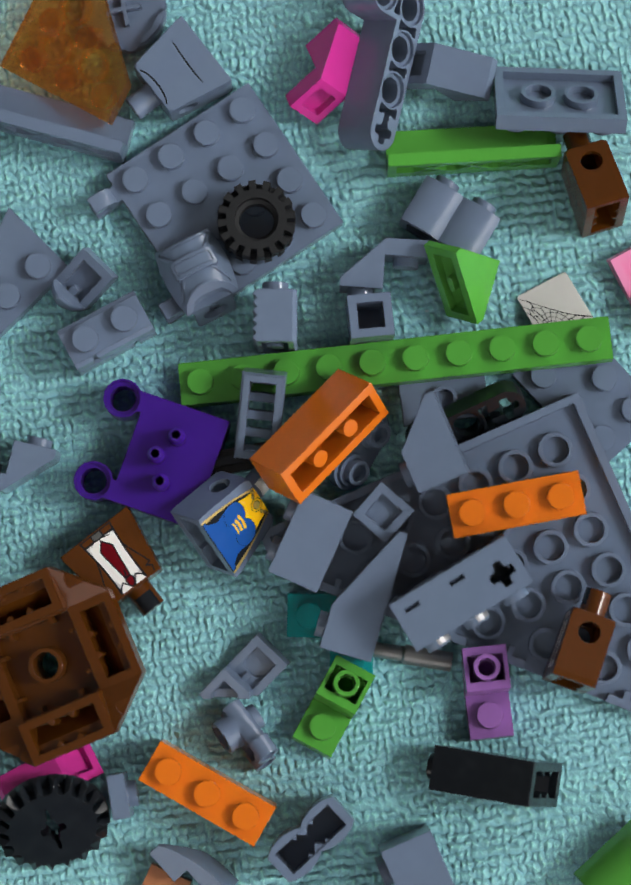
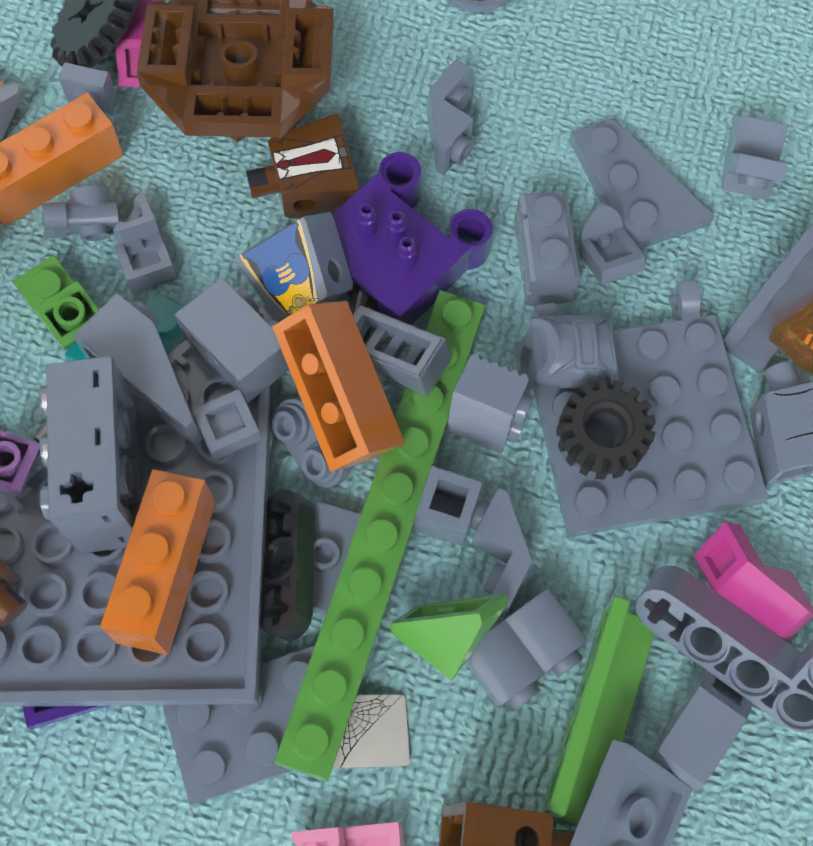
camera: 110 degrees right, 15 degrees down
sand blue slope [398,391,470,493] -> none

